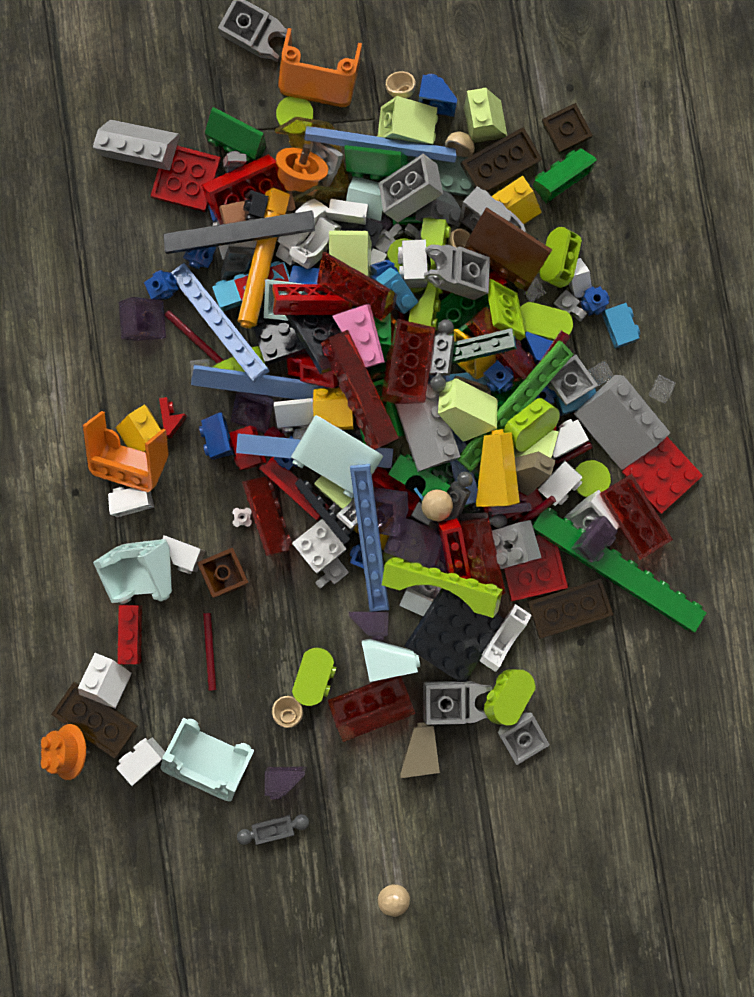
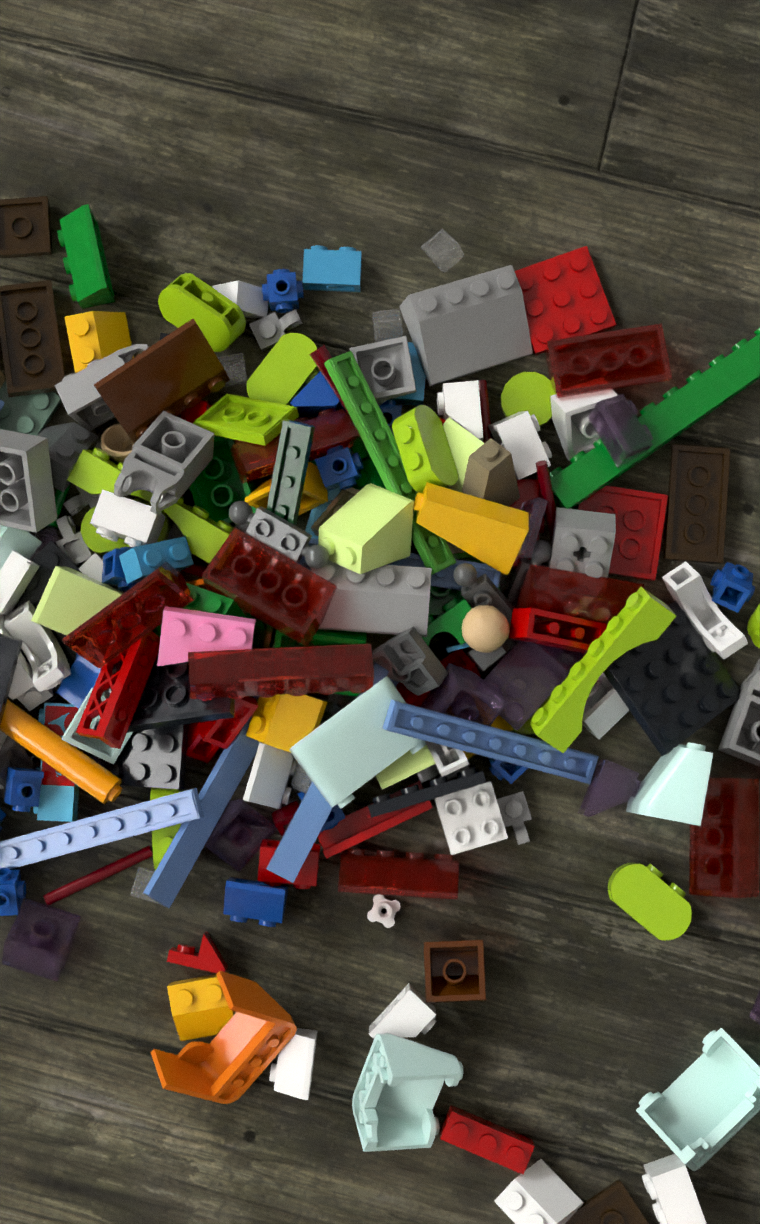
camera: 60 degrees left, 0 degrees up
dark red bar [203,613,216,691] -> none
tan piece [272,696,303,728] -> none
none -> blue brick [4,767,44,812]
none -> dark grey slope [364,626,448,696]
none -> blue brick [710,562,755,613]

